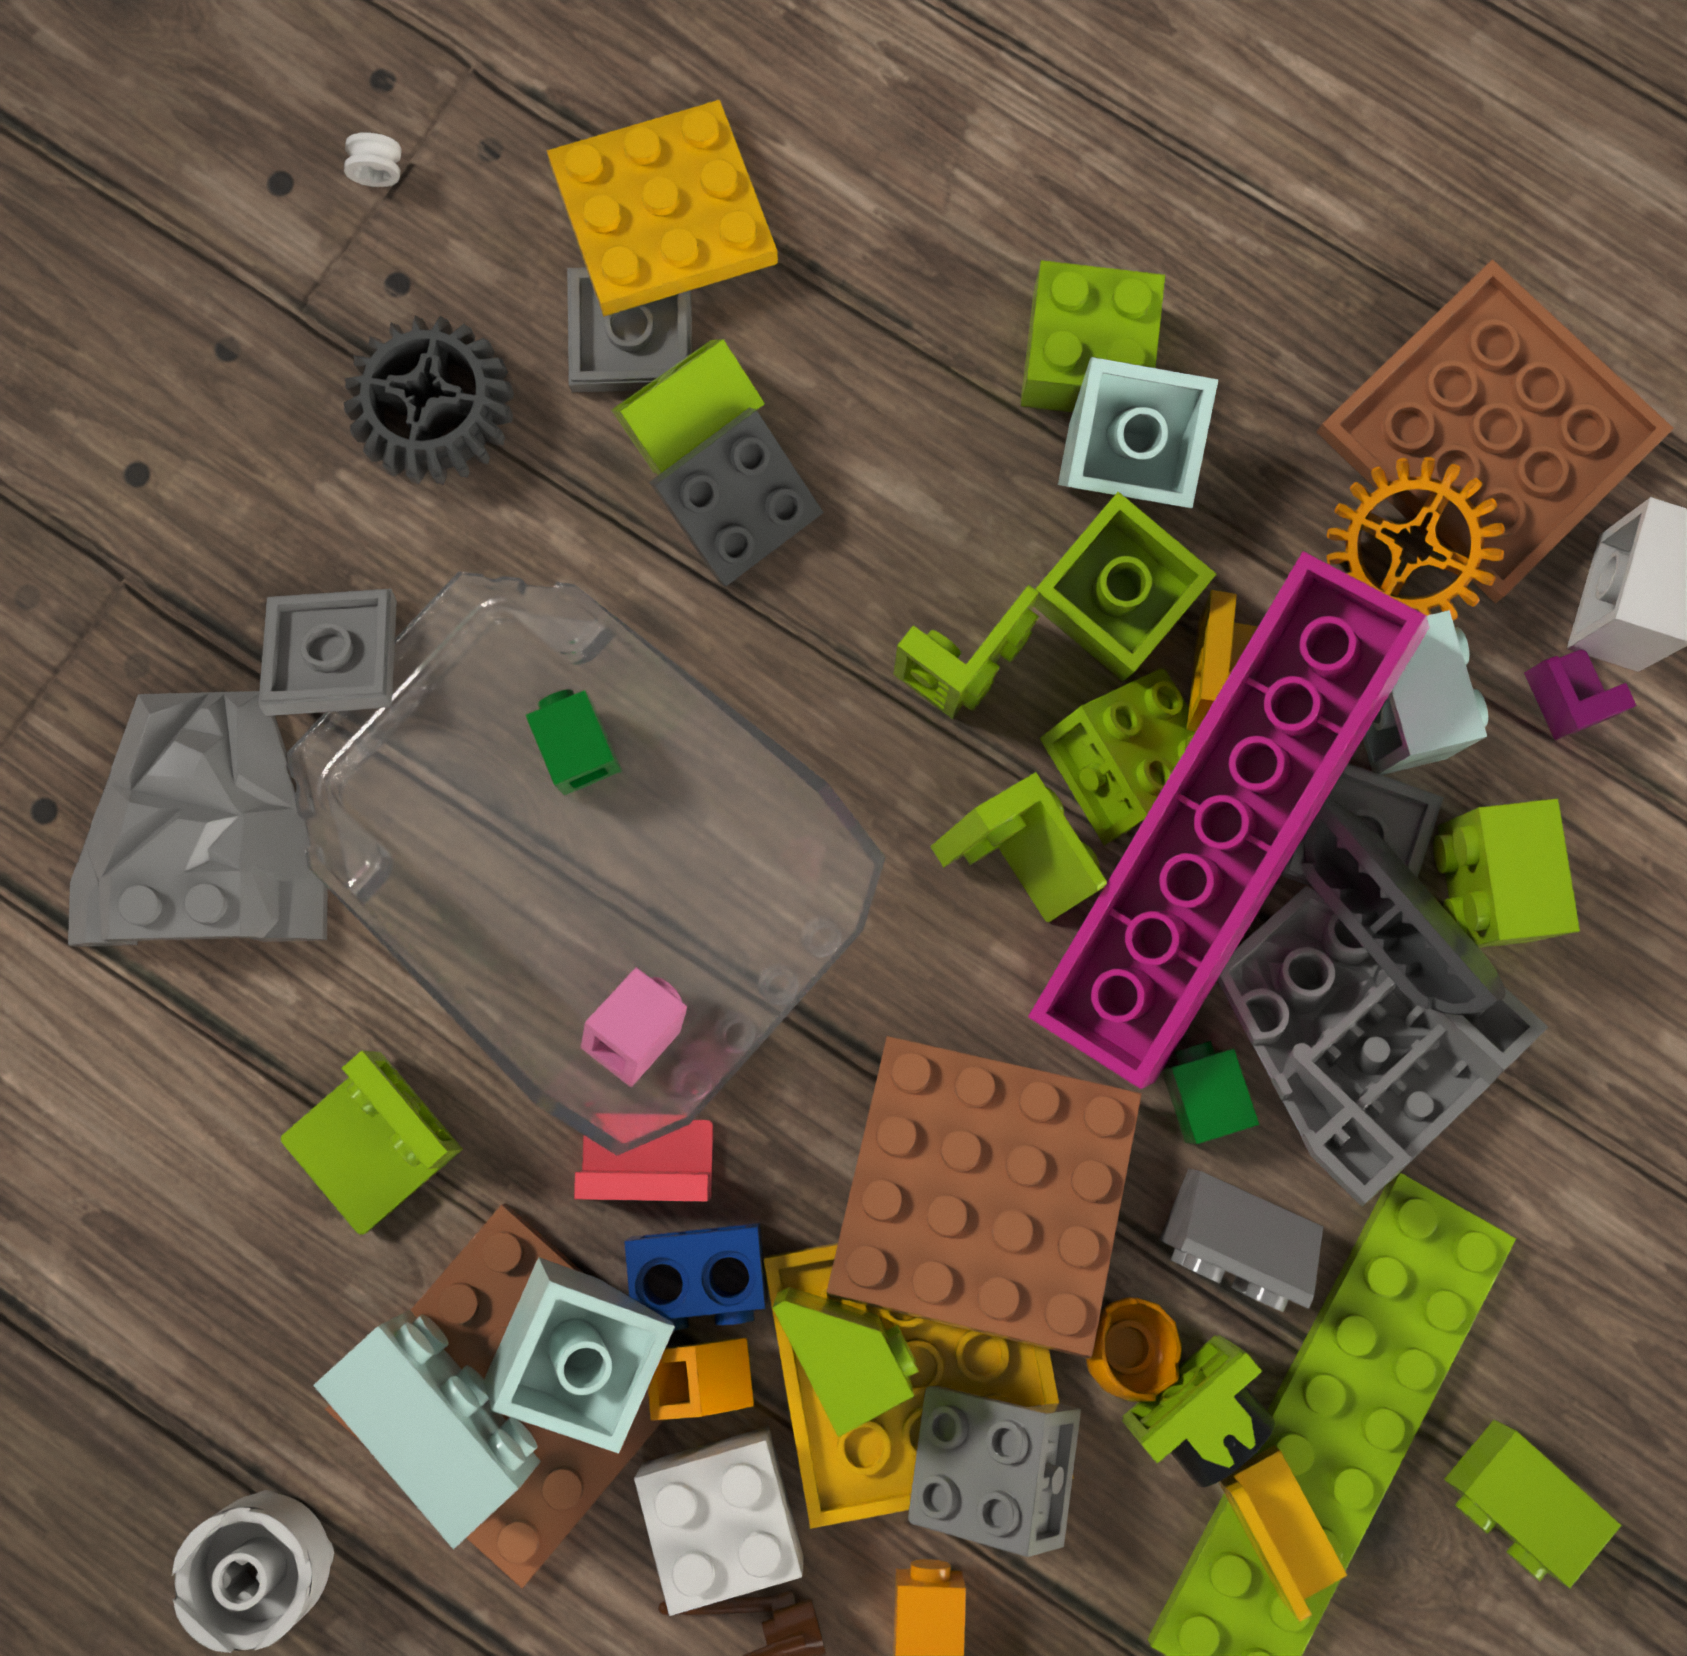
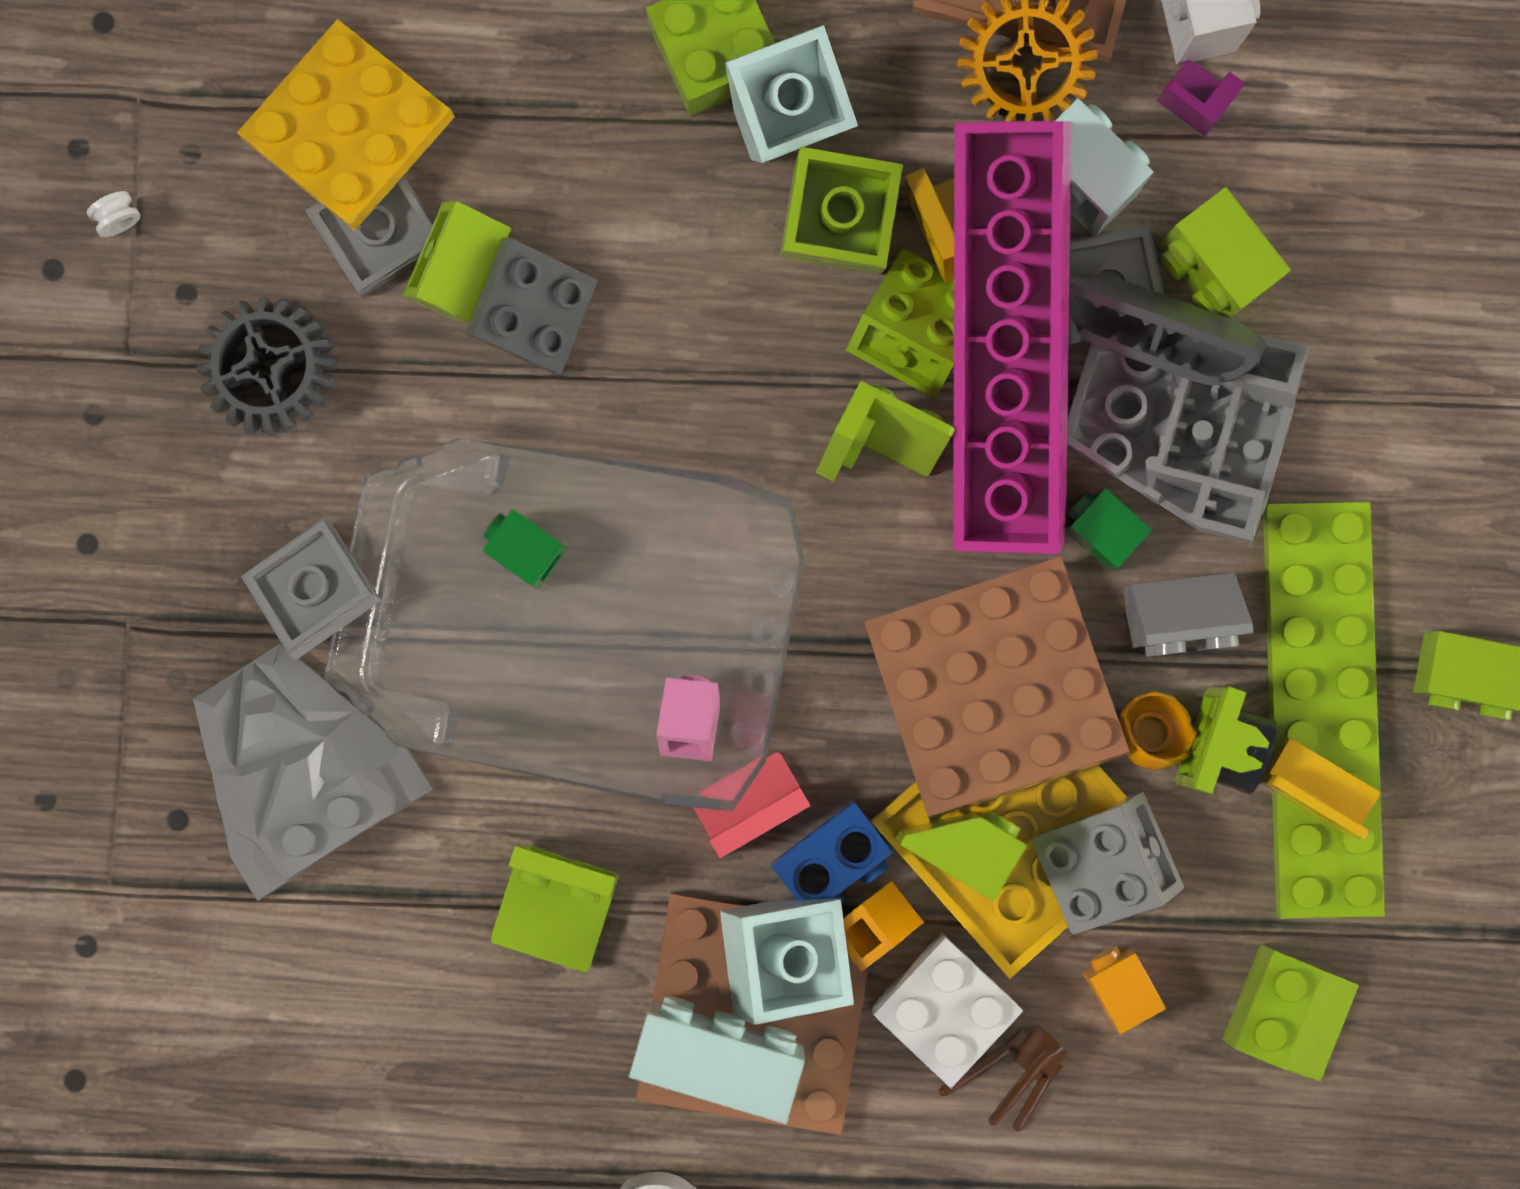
camera: 25 degrees left, 5 degrees up
lime bracket [893,585,1039,719] -> none

